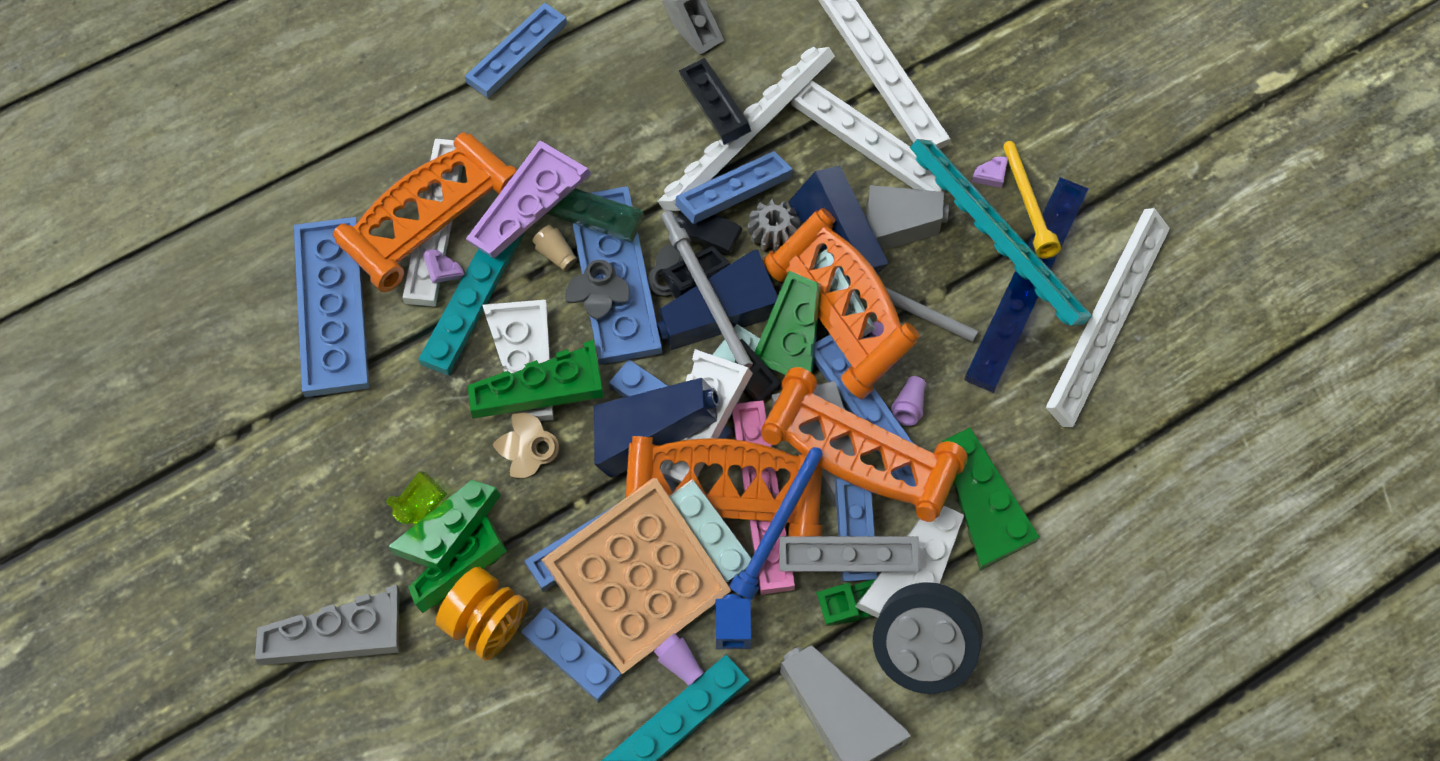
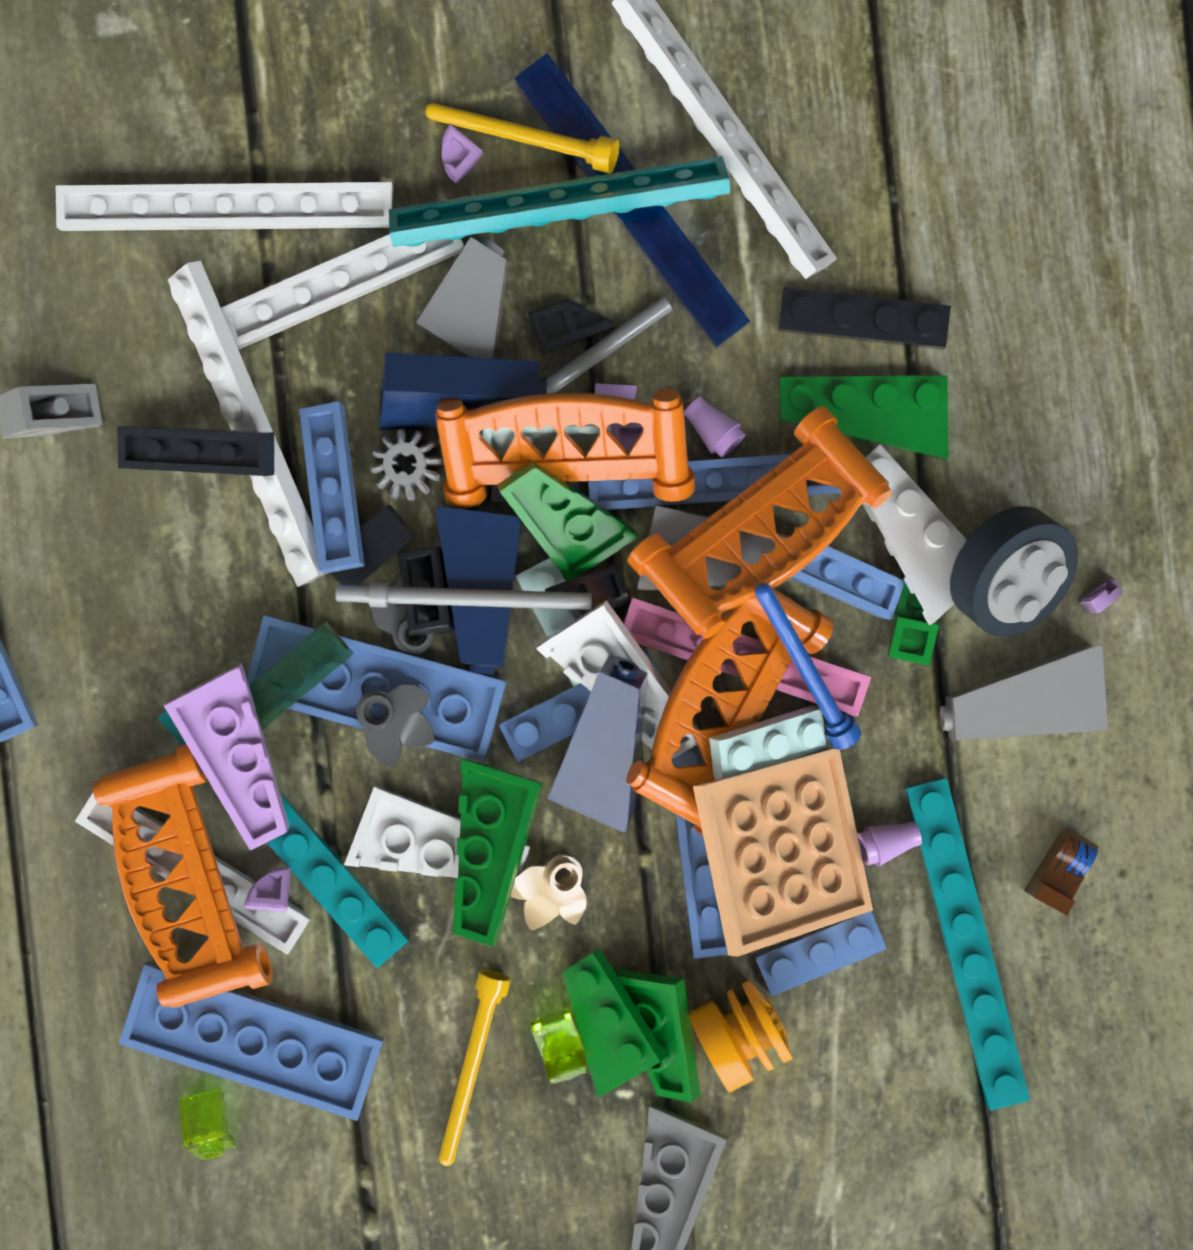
camera: 60 degrees left, 25 degrees up
tan cone [532,225,577,271] -> none
blue brick [716,594,751,649] -> none
light grey plate [779,536,919,572] -> none
none -> clear neon green bracket [179,1088,236,1160]
none -> yellow piece [439,970,511,1166]
none -> black tile [528,299,615,354]
none -> black plate [778,287,951,350]
none -> lavender tile [1079,578,1123,613]

